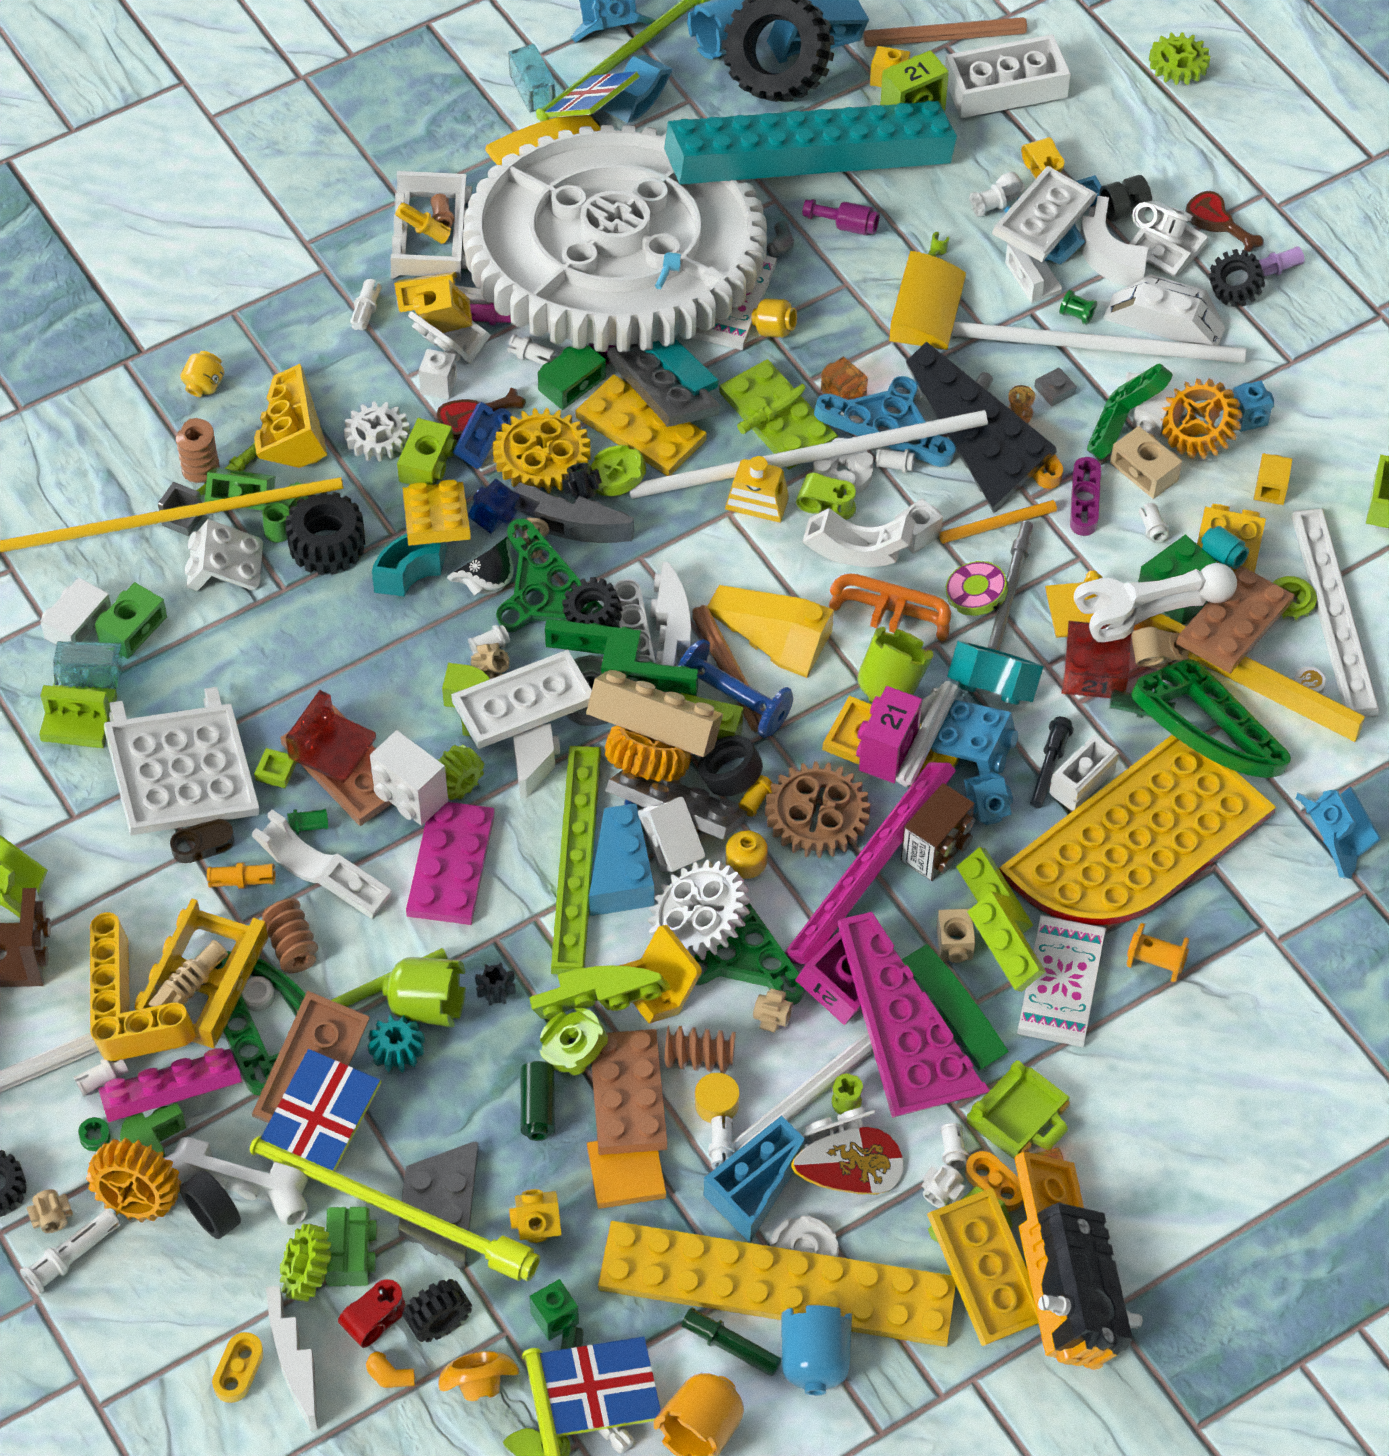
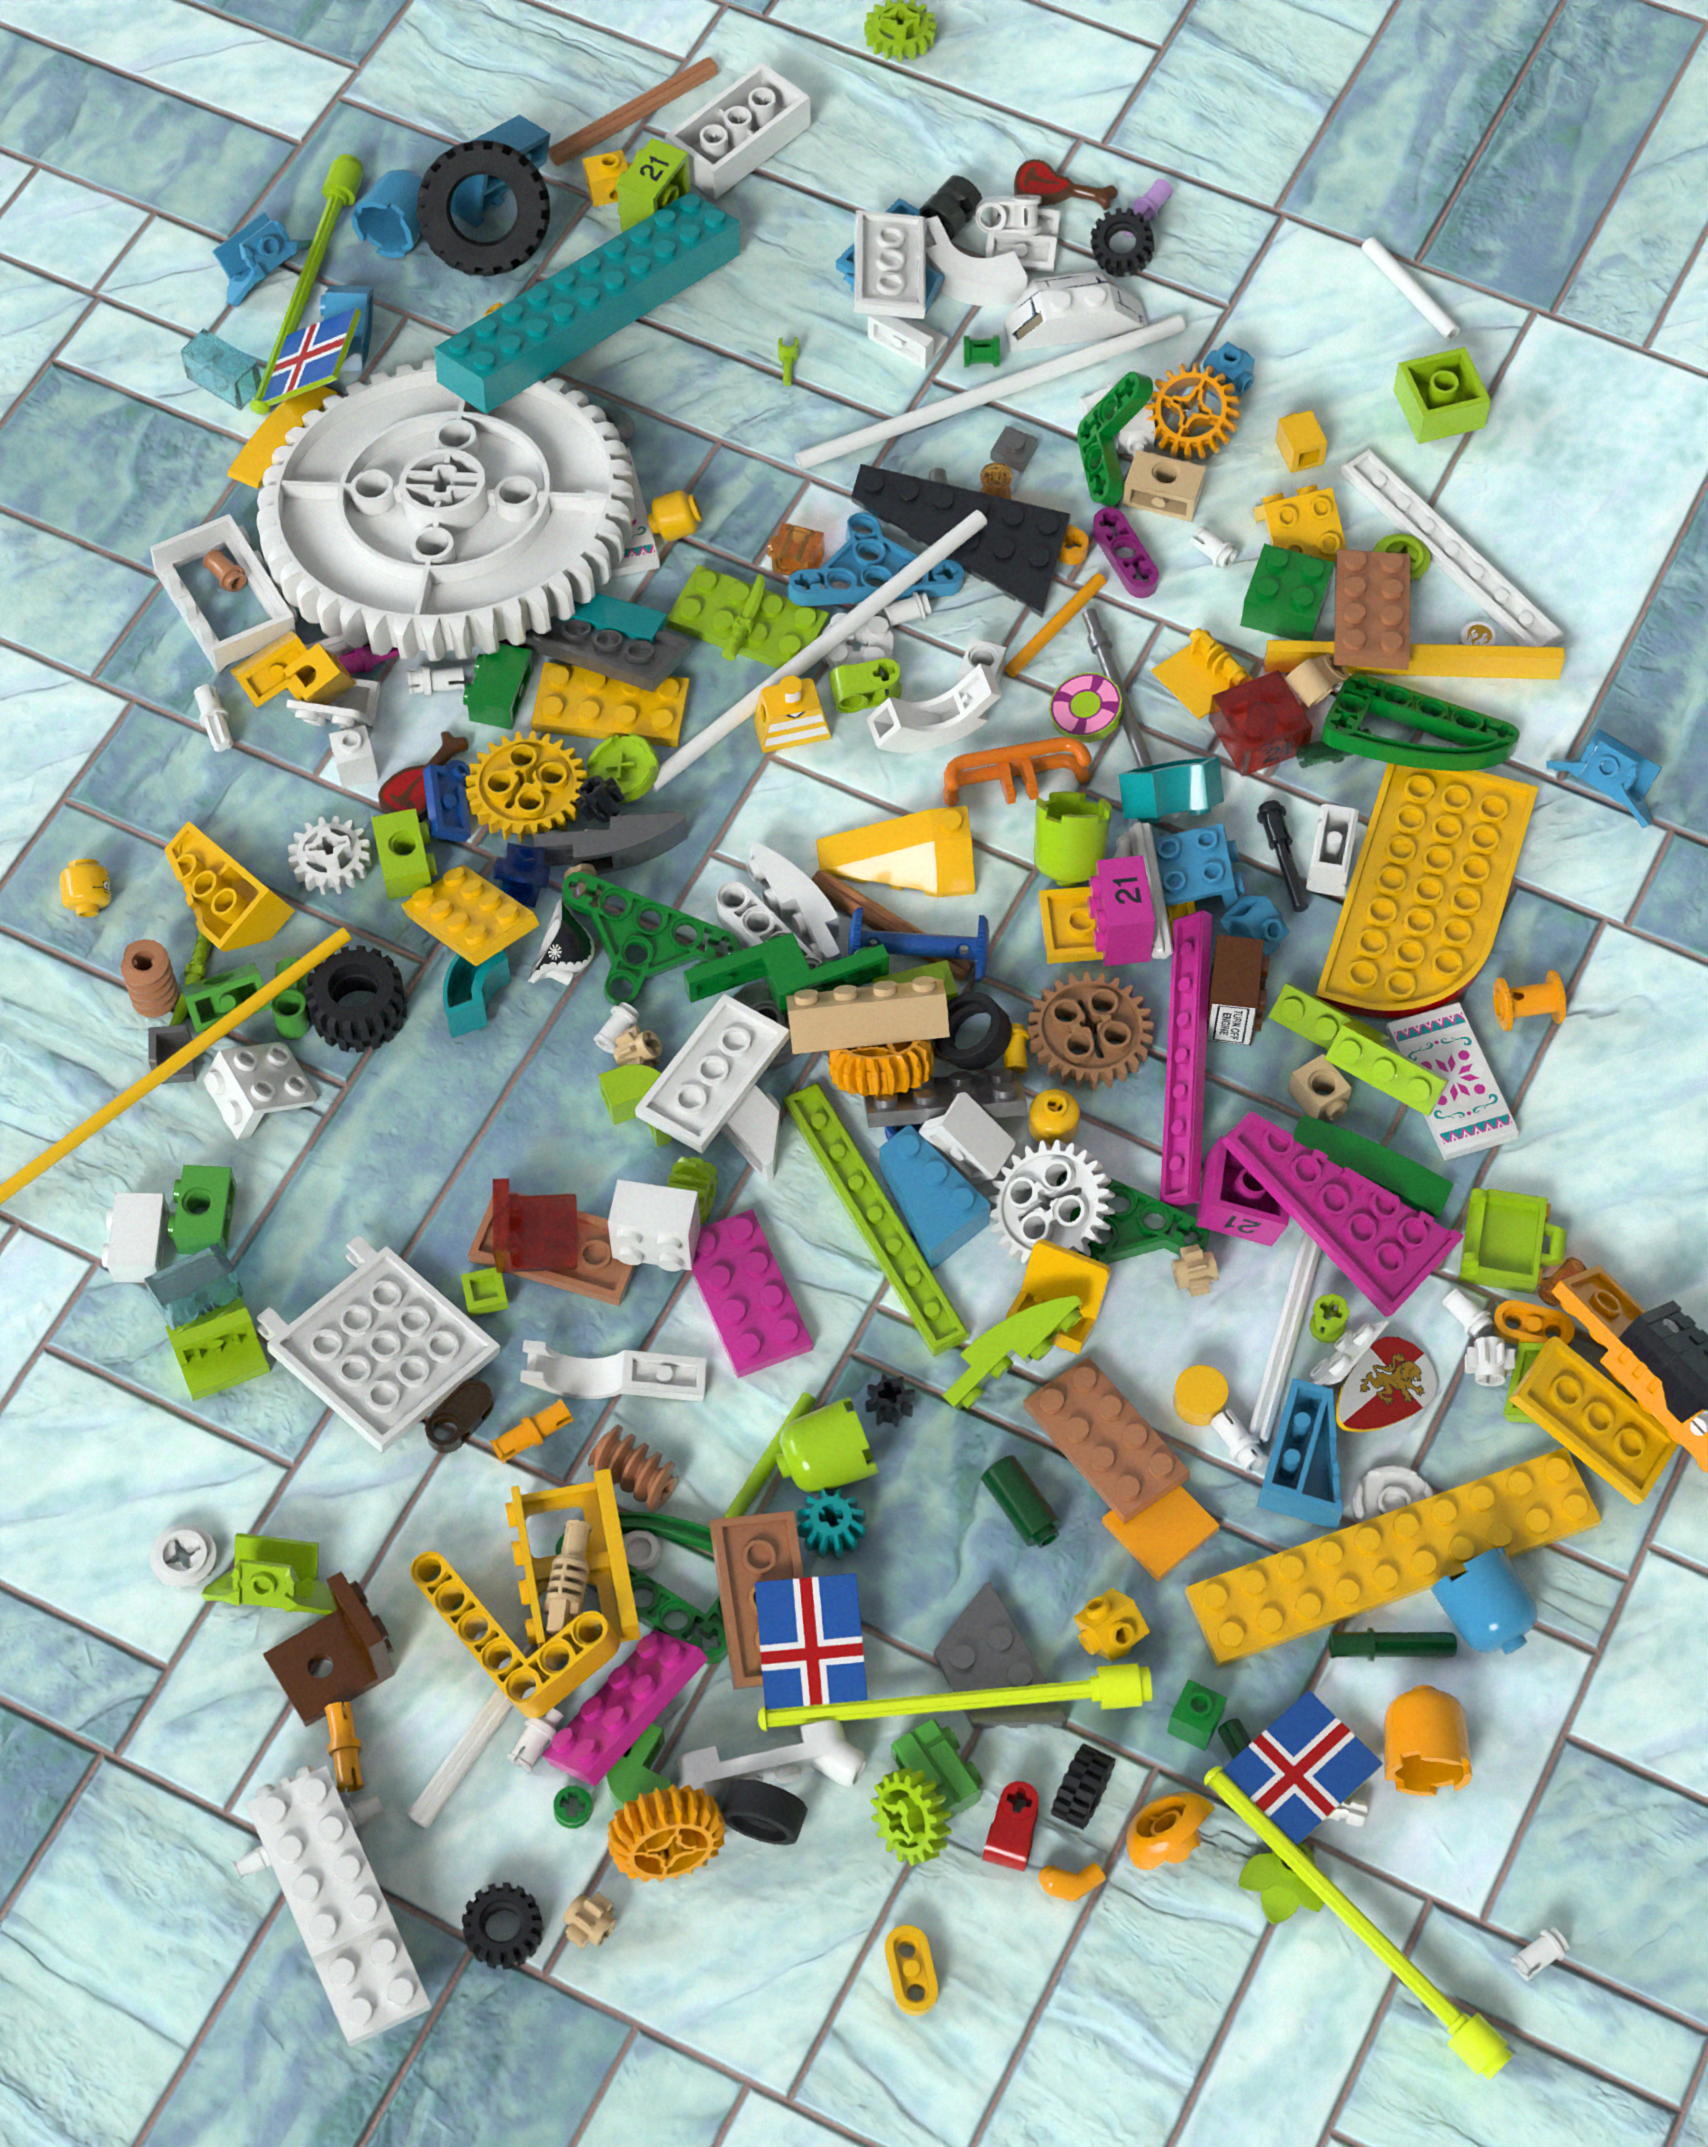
camera: 30 degrees left, 5 degrees up
white pin [20,1208,120,1295] -> none
white slope [266,1286,318,1431] -> none
green pin [287,808,328,835] -> none
yellow axle [395,203,451,244] -> none
lime plate [539,1008,608,1075] -> none
black tyre [562,577,623,627] -> none
medium azure hand [655,252,681,289] -> none
nougat piece [664,1025,736,1074] -> none
magenta piece [802,199,880,236] -> none
yellow slope [889,251,966,350] -> none
white connector [969,172,1025,217] -> none
yellow piece [1021,137,1065,179] -> none
white piece [1074,563,1237,642] -> none
teal brick [1201,526,1249,569] -> none

